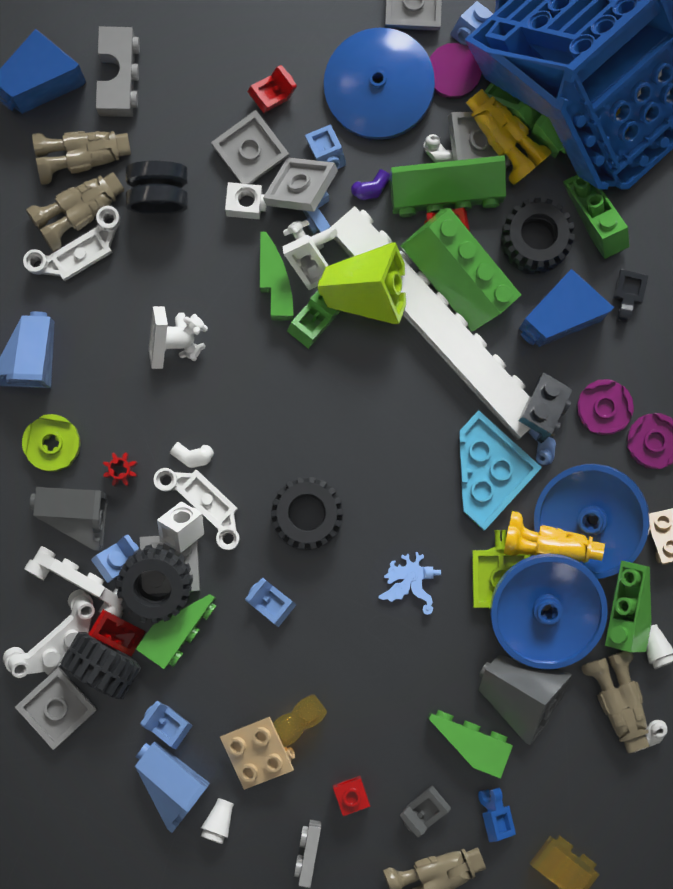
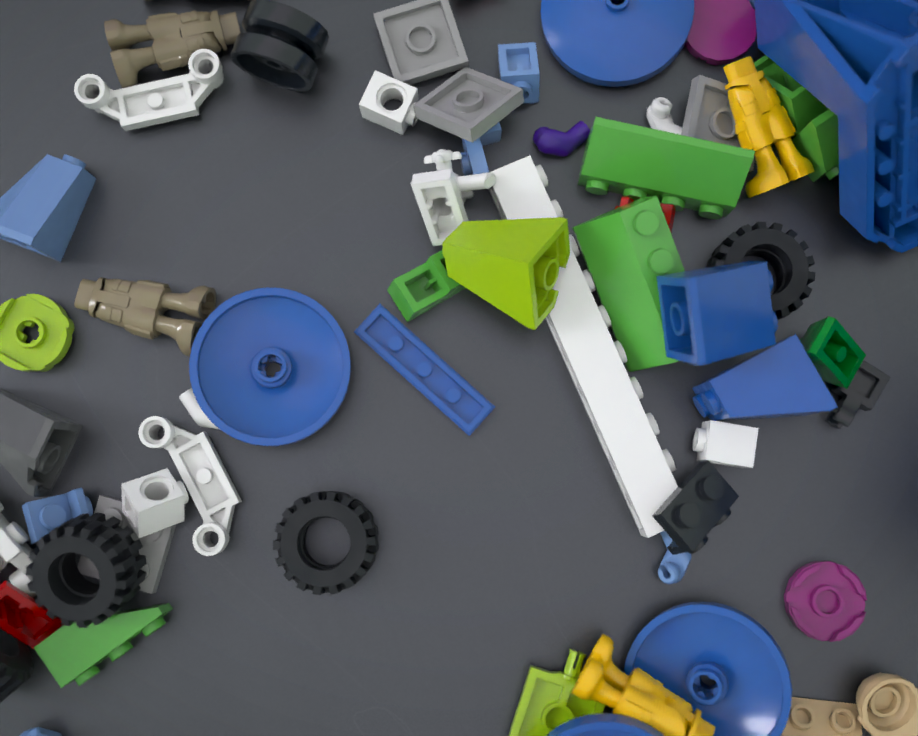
camera: 25 degrees right, 0 degrees up
red gear [103,452,138,487] -> none
white piece [149,307,208,369] -> none
medium blue bracket [245,578,296,627] -> none
bright green slope [260,232,294,321] -> none
light blue piece [379,552,441,615] -> none
medium azure plate [459,410,542,531] -> none
bright green slope [563,175,630,259] -> none
magenta tile [576,379,634,436] -> none
none -> dark tan piece [75,277,216,357]
none -> blue dish [189,288,351,447]
none -> blue tile [354,304,495,436]
none -> blue slope [657,261,778,366]
none -> white brick [693,420,759,468]
none -> green slope [800,316,866,389]

